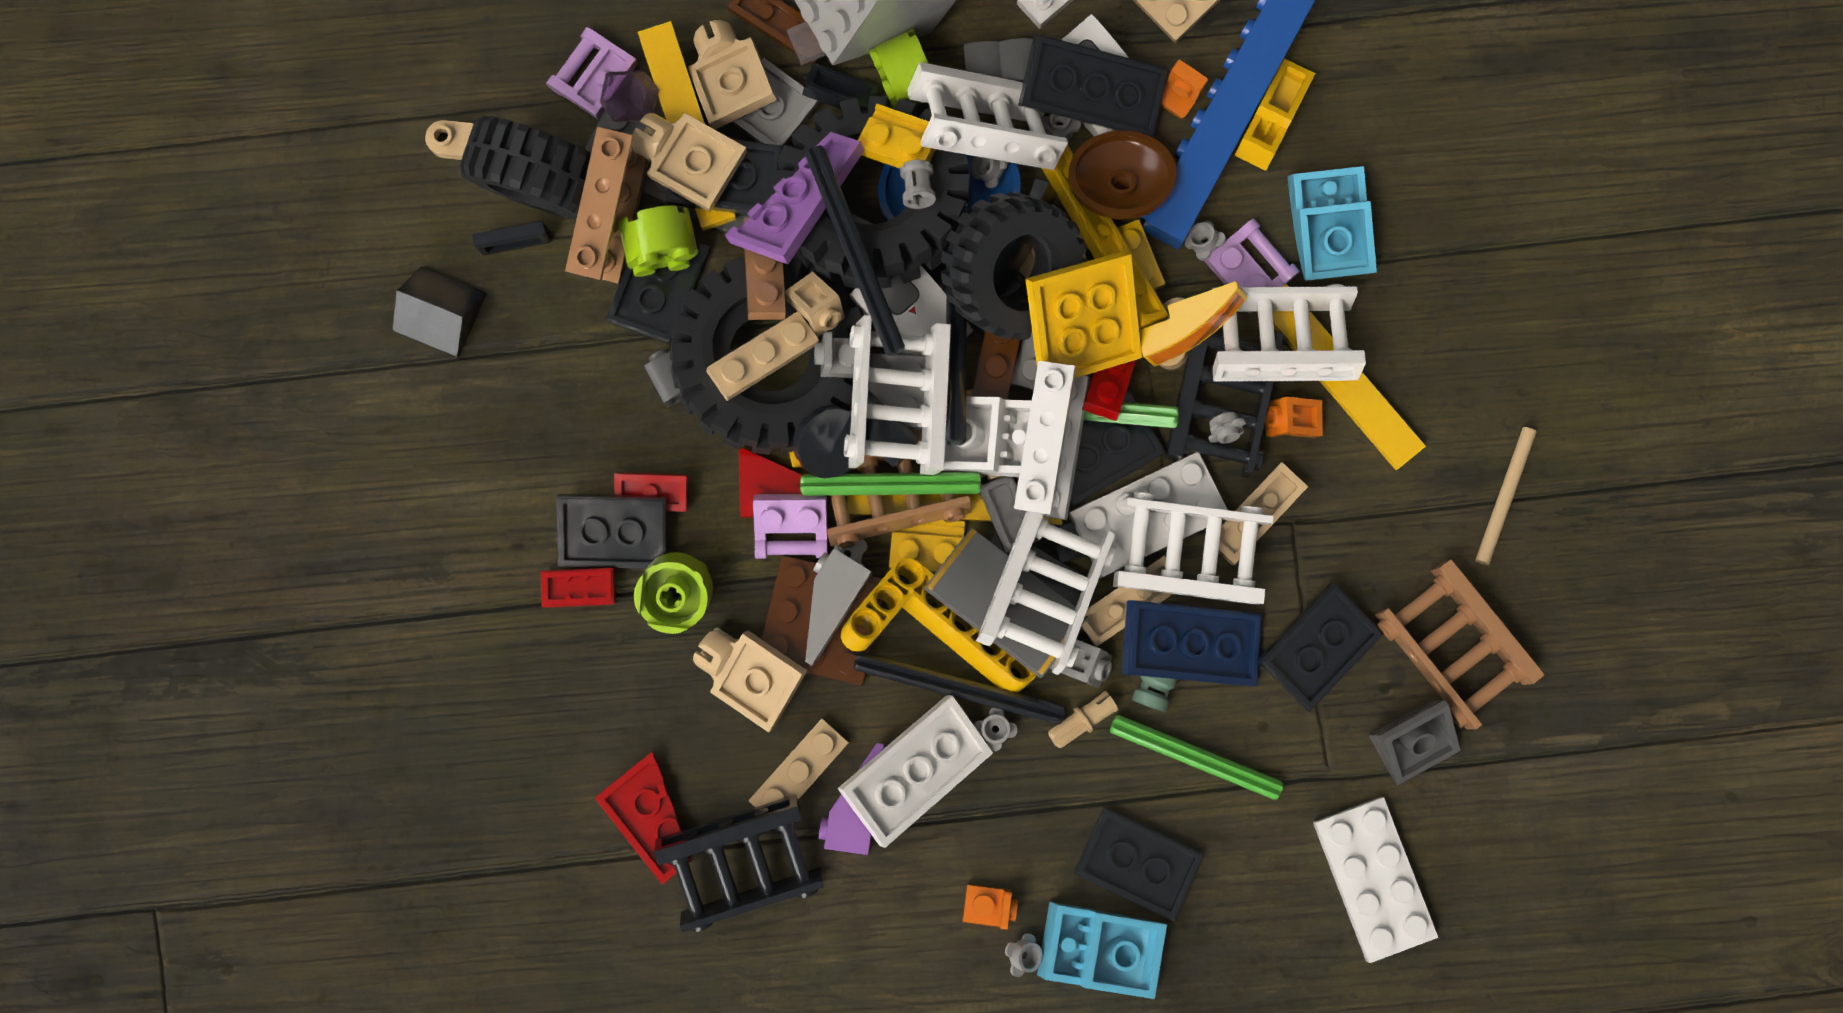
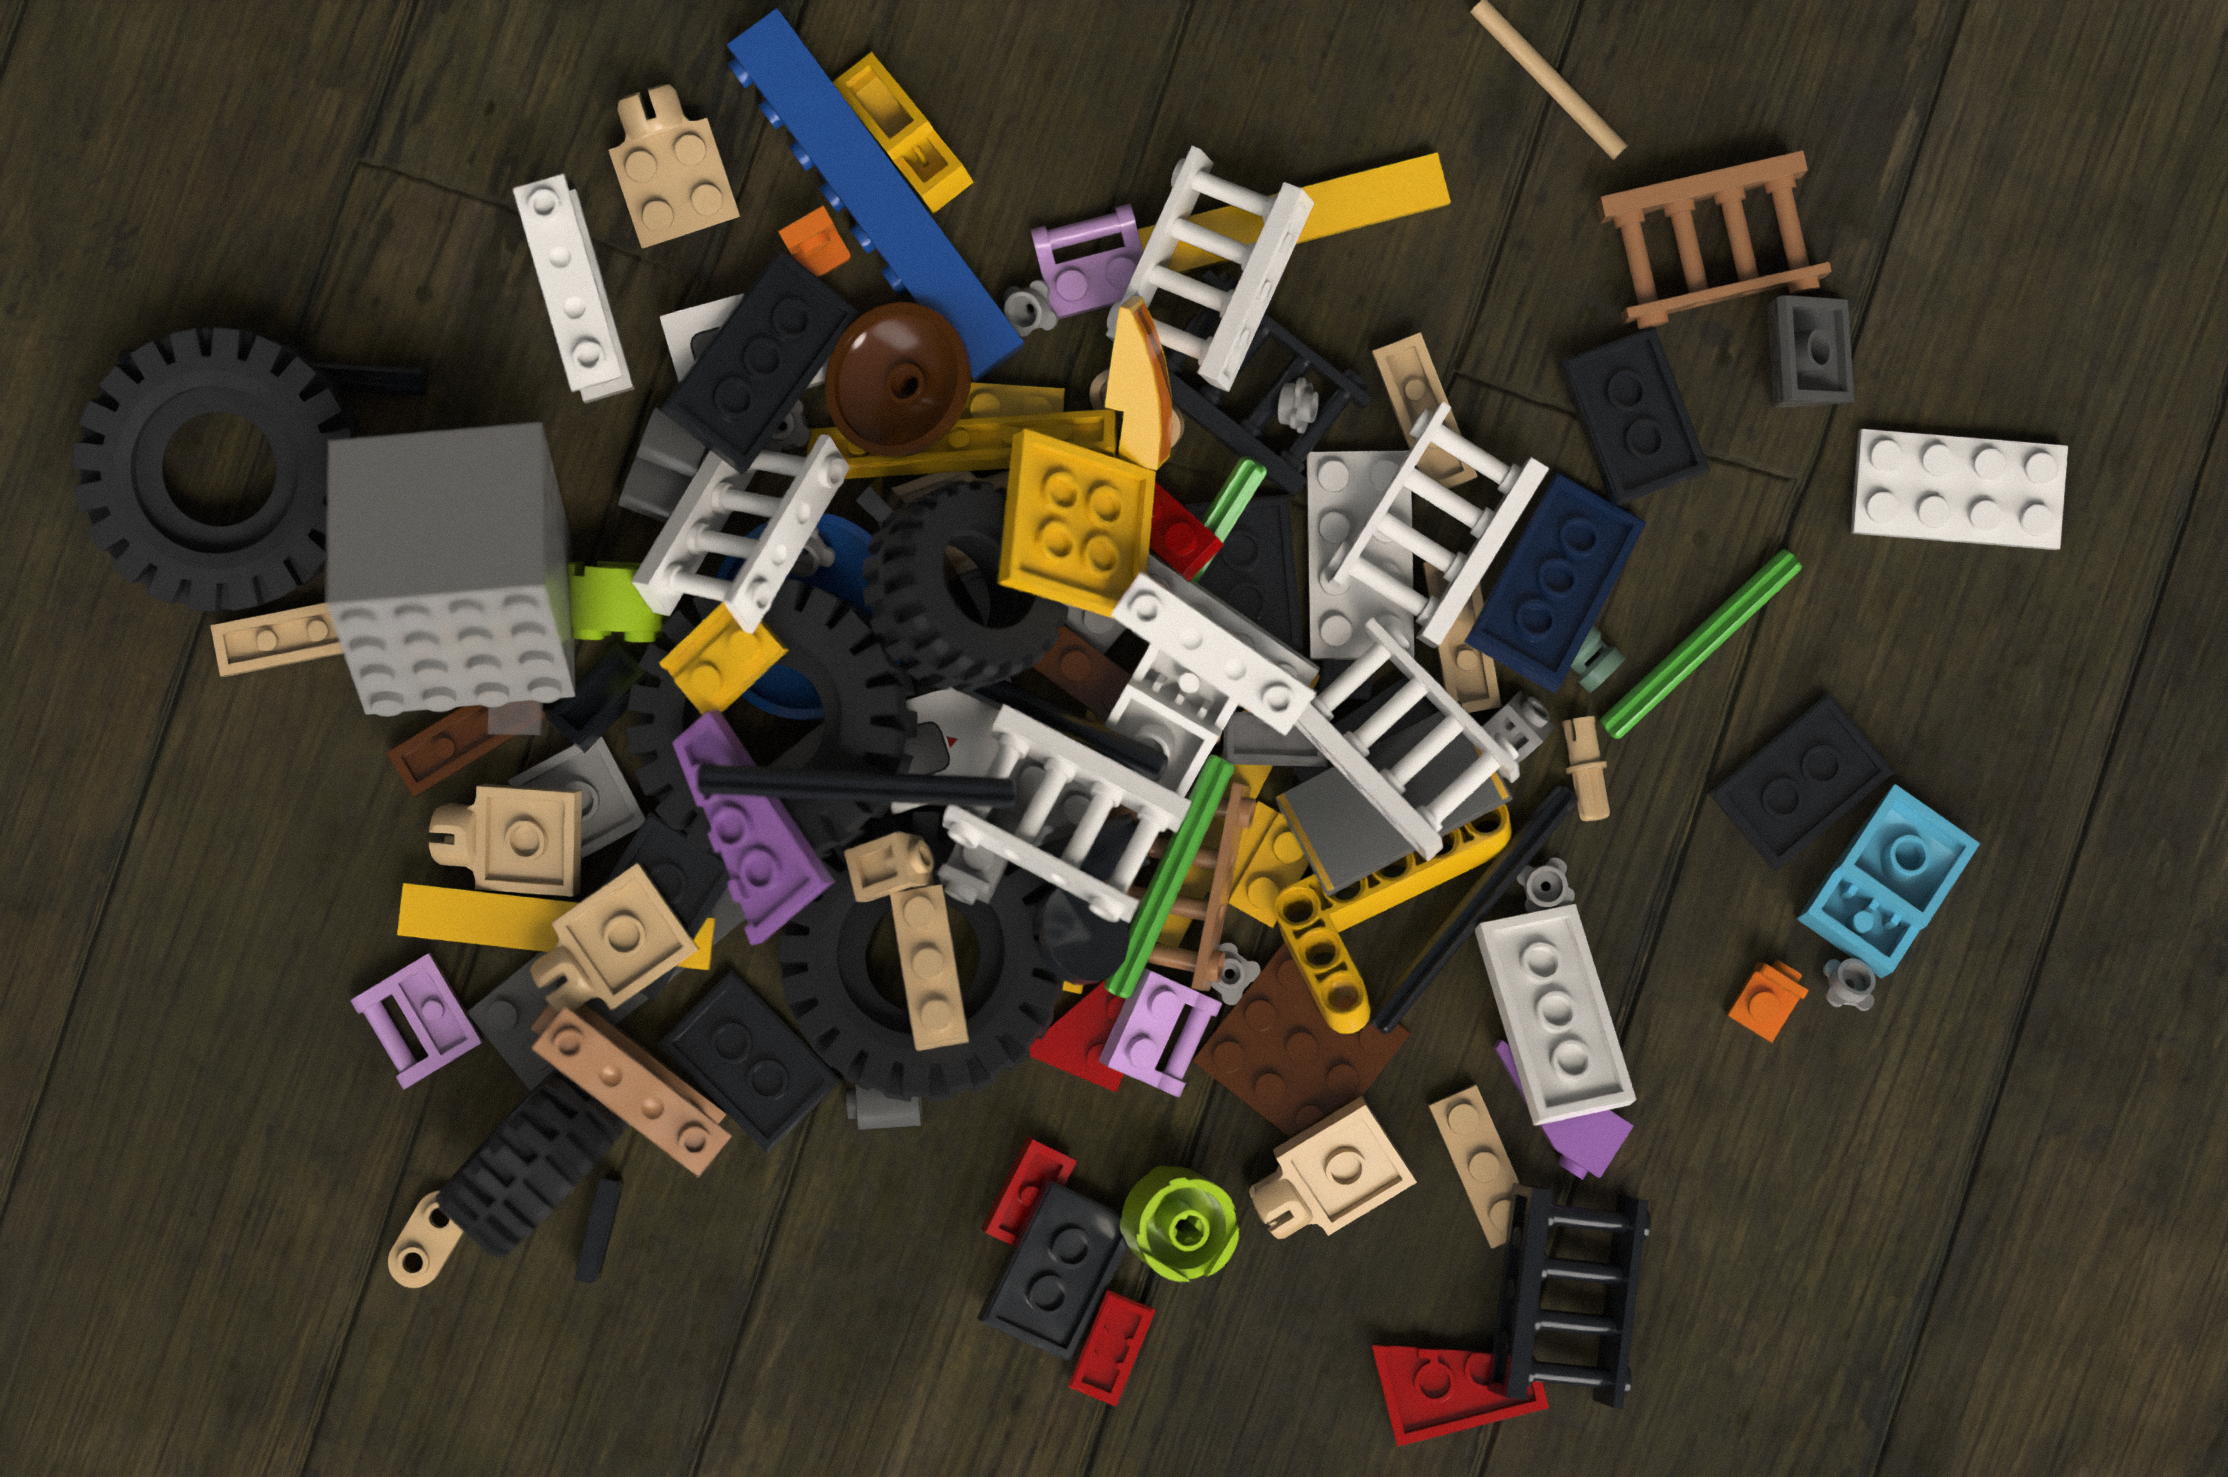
camera: 70 degrees left, 5 degrees up
black slope [392,266,487,358] -> none
panel [600,71,659,122] -> none
lime brick [618,205,698,277] -> none
medium nougat plate [743,218,786,320] -> none
light grey slope [805,548,873,666] -> none
light grey bush [900,159,936,209] -> none
orange bracket [1265,397,1323,438] -> none
medium azure slope [1287,166,1377,281] -> none

